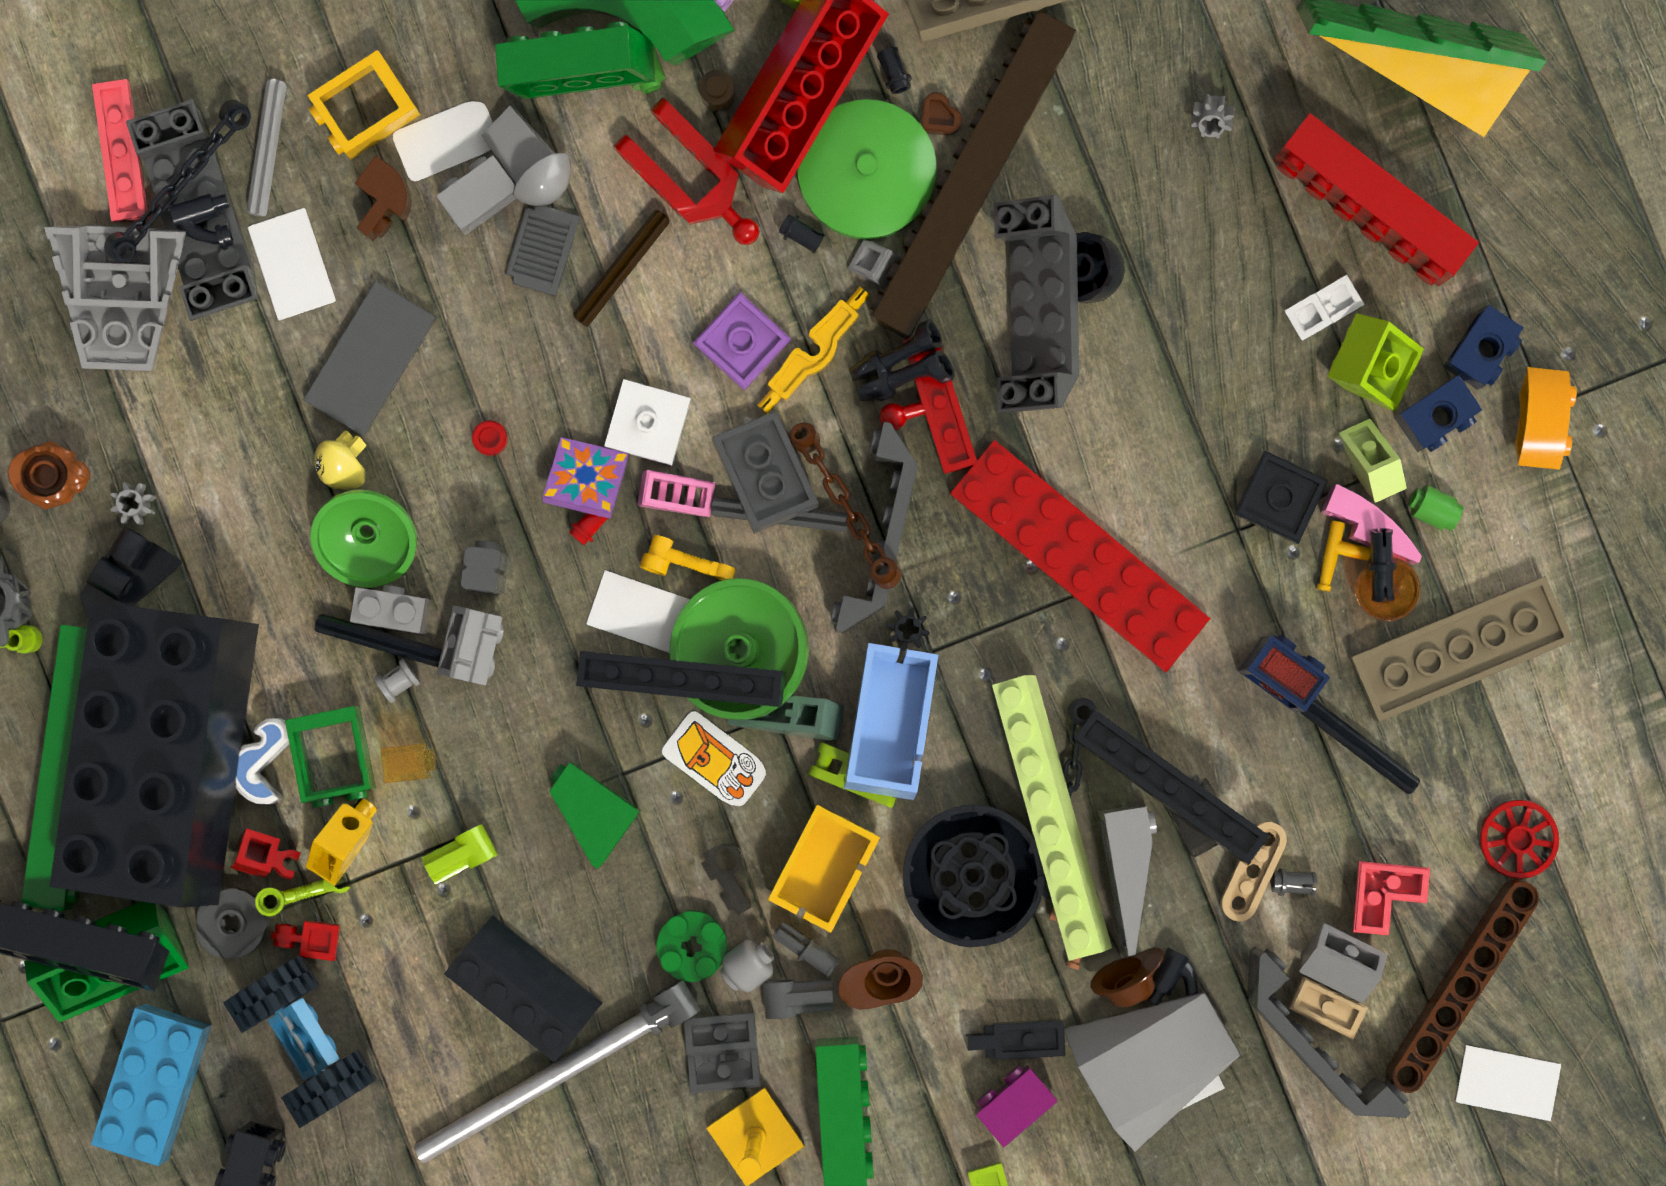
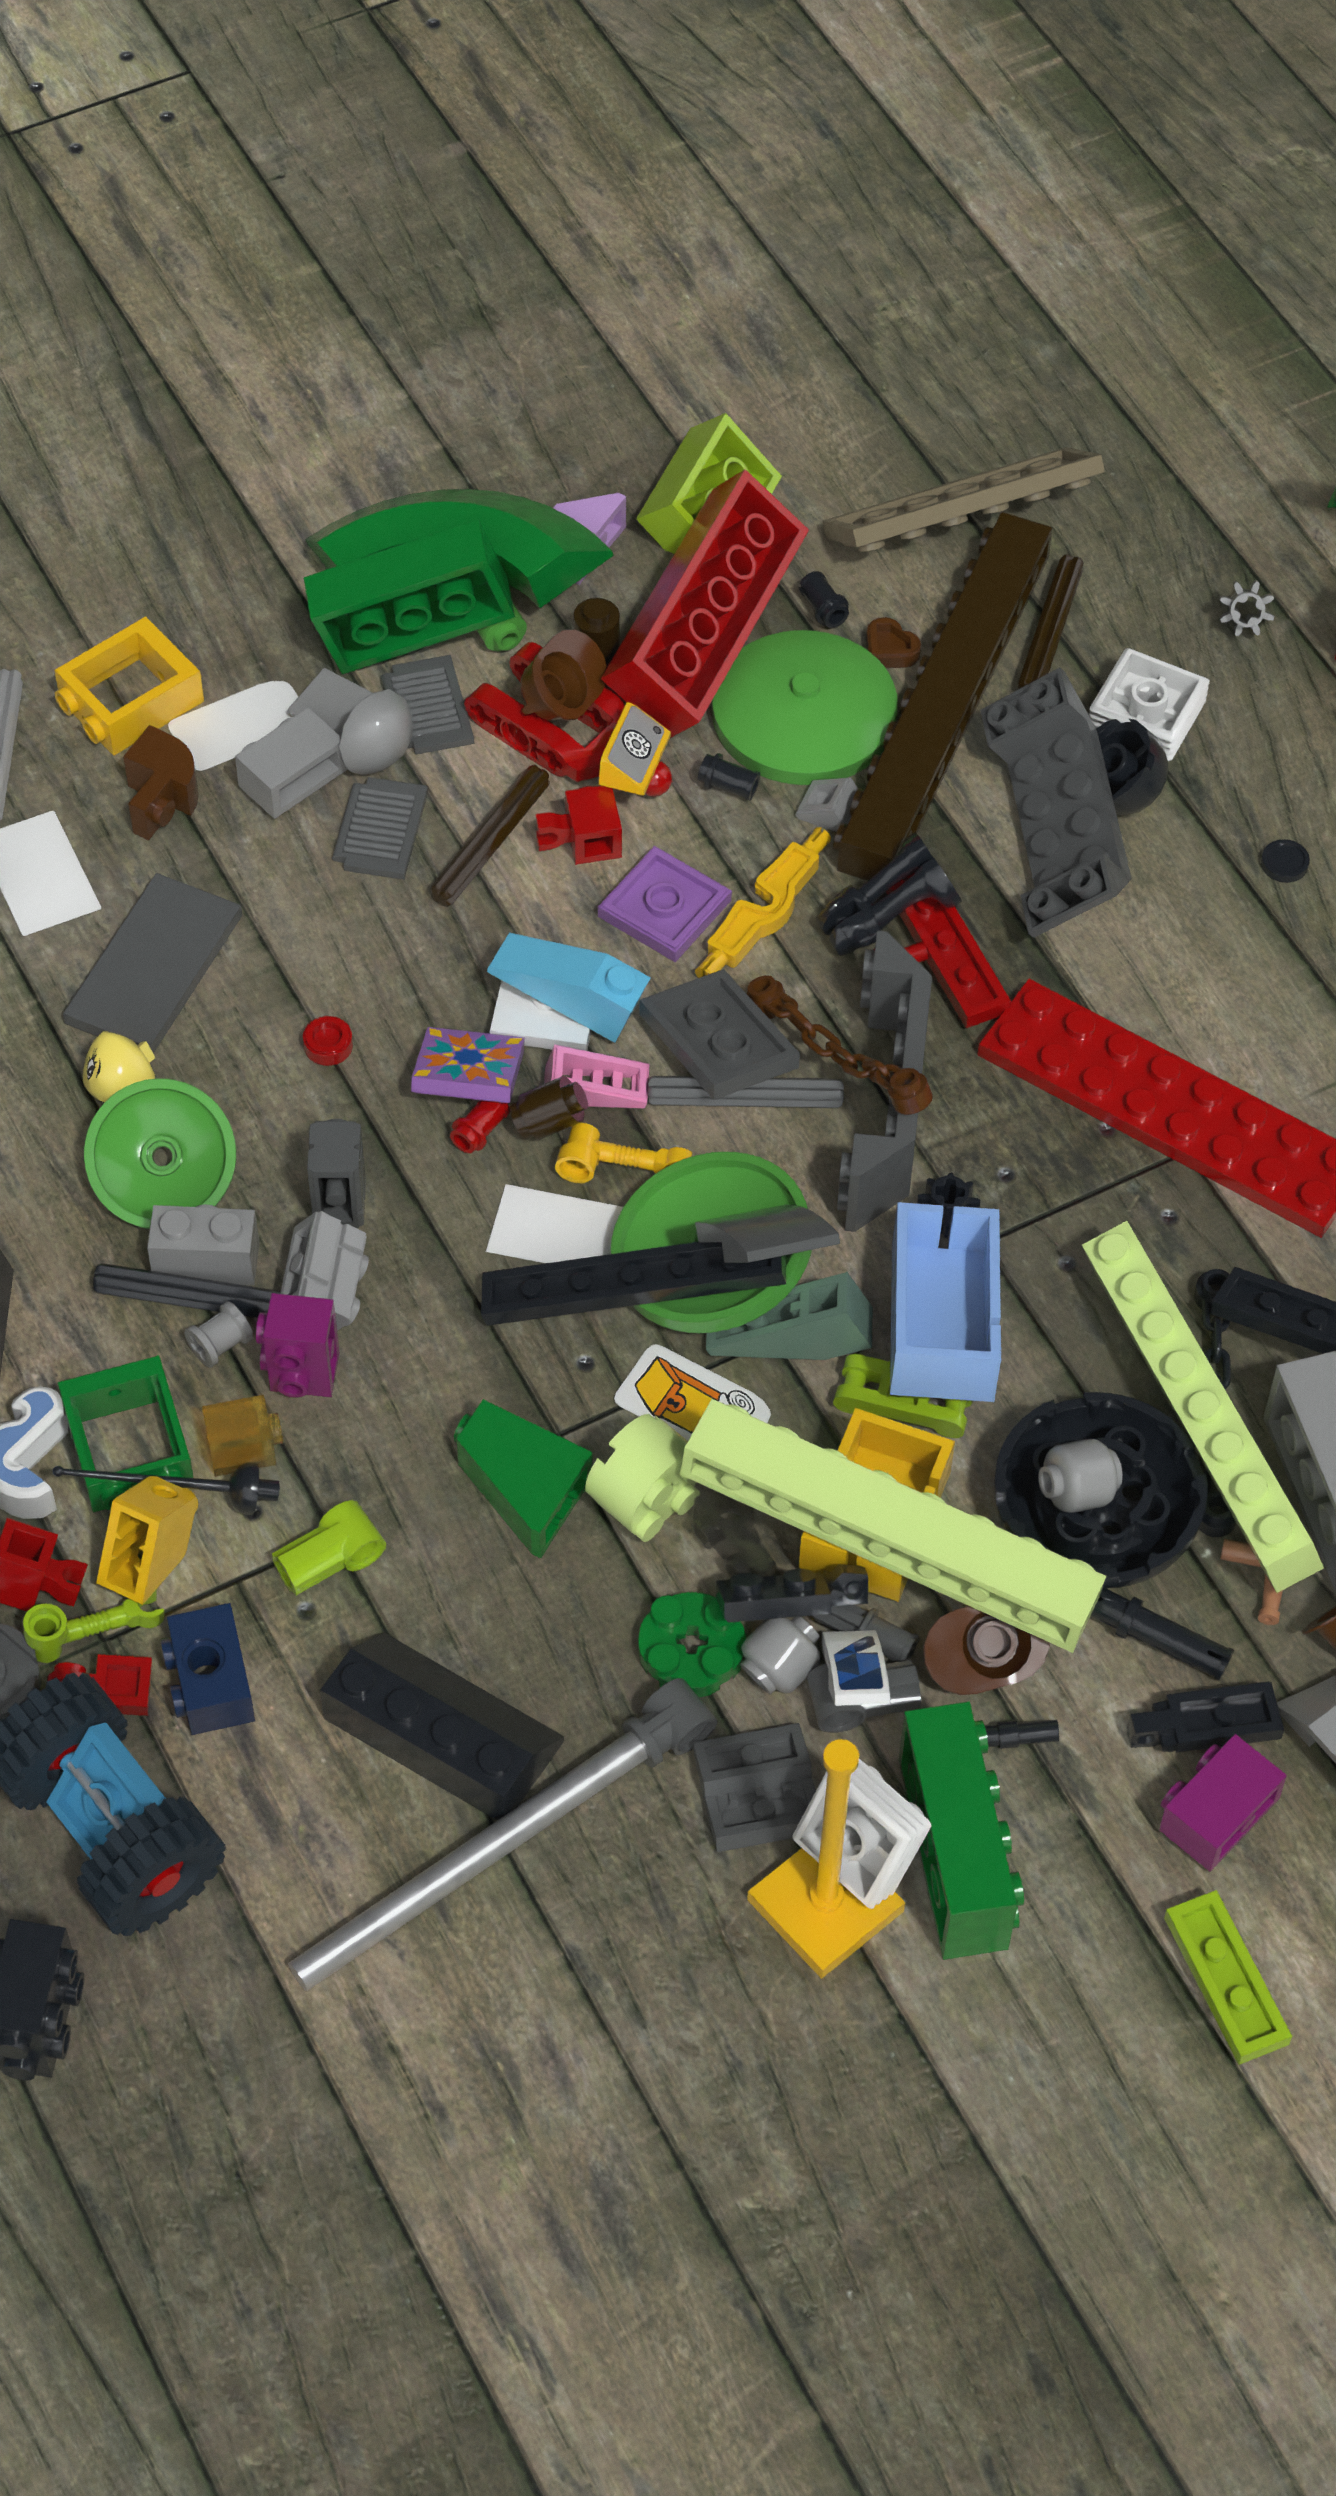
camera: 10 degrees left, 30 degrees down
none -> black sword [52,1462,280,1515]
none -> dark blue brick [160,1603,255,1736]
none -> magenta brick [256,1293,340,1397]
none -> dark grey window [381,655,475,755]
none -> medium azure slope [487,933,651,1043]
none -> dark brown brick [510,1076,588,1140]
none -> reddish brown piece [520,629,607,721]
none -> red brick [535,786,622,865]
none -> yellowish green brick [585,1414,700,1542]
none -> slope [598,702,671,796]
none -> yellowish green brick [680,1399,1106,1653]
none -> dark grey slope [695,1204,840,1263]
none -> black hinge [716,1564,868,1623]
none -> white brick [793,1759,931,1909]
none -> slope [822,1630,890,1706]
none -> black piece [985,1720,1059,1749]
none -> dark brown axle [1017,554,1084,690]
none -> light grey head [1039,1439,1123,1513]
none -> white brick [1089,648,1210,761]
none -> black pin [1091,1588,1234,1681]
none -> black piece [1261,839,1310,883]

